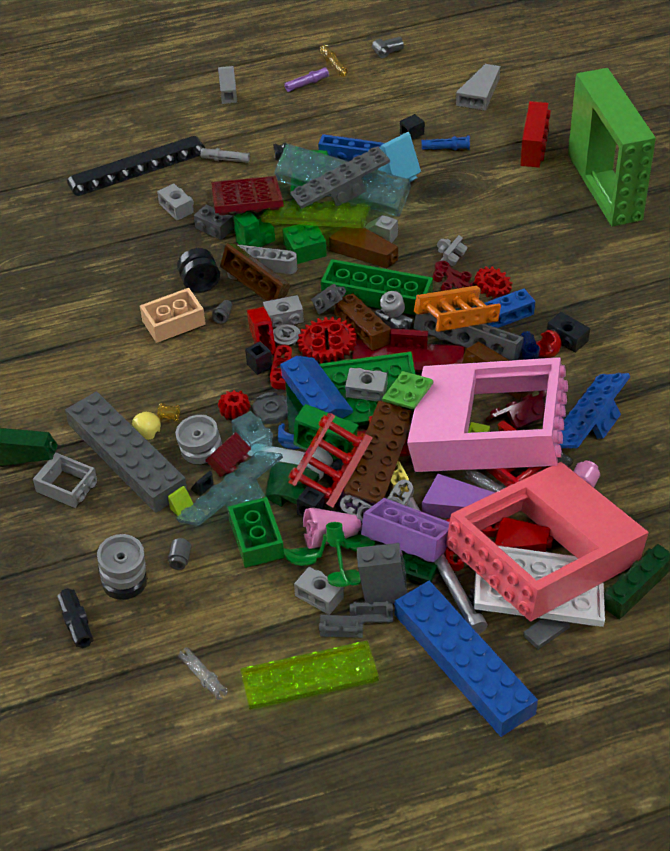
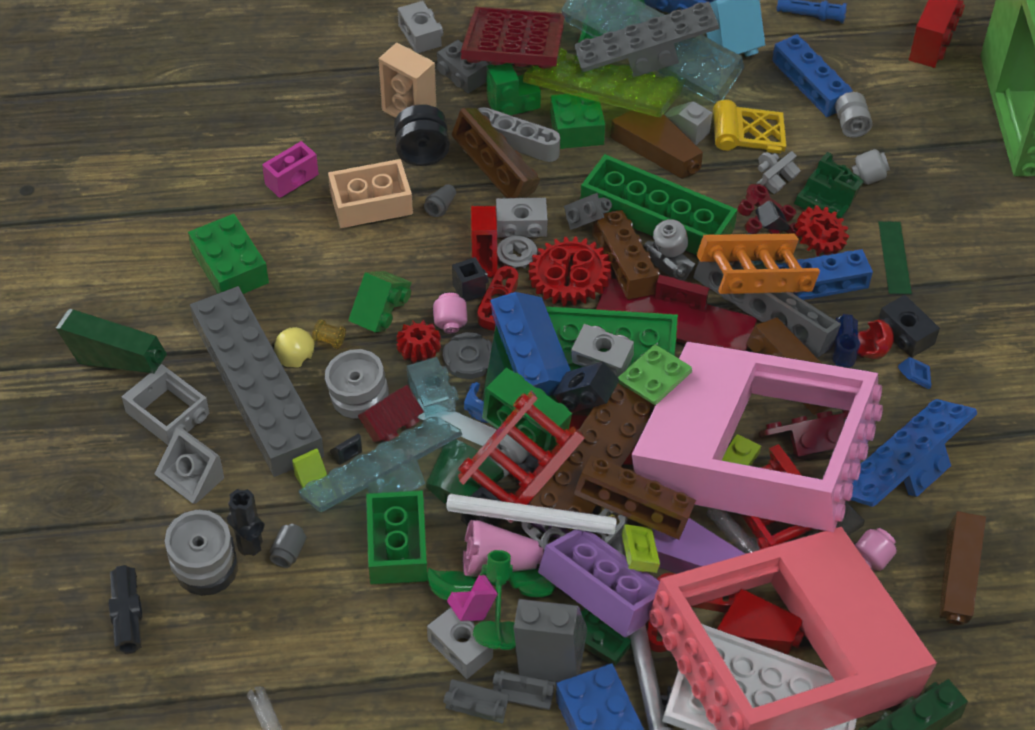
camera: 10 degrees right, 5 degrees up
none -> light grey slope [155,427,224,504]
none -> green brick [188,214,269,294]
none -> black piece [227,489,265,556]
none -> dark pink brick [262,141,319,198]
none -> green brick [348,271,412,332]
none -> light nougat brick [379,43,436,118]
none -> bright pink head [433,293,468,333]
none -> white axle [446,494,617,534]
none -> dark pink panel [447,575,498,621]
none -> black brick [553,361,620,413]
none -> reddish brown brick [574,455,696,540]
none -> lime plate [621,524,660,573]
none -> yellow piece [713,100,786,154]
none -> black slope [755,200,790,231]
none -> blue brick [772,34,853,118]
none -> dark green slope [794,152,864,219]
none -> light grey wheel [835,92,872,137]
none -> light grey head [852,149,890,185]
none -> dark green sticker [878,221,912,294]
none -> blue slope [898,357,931,389]
none -> reddish brown slope [939,511,986,625]

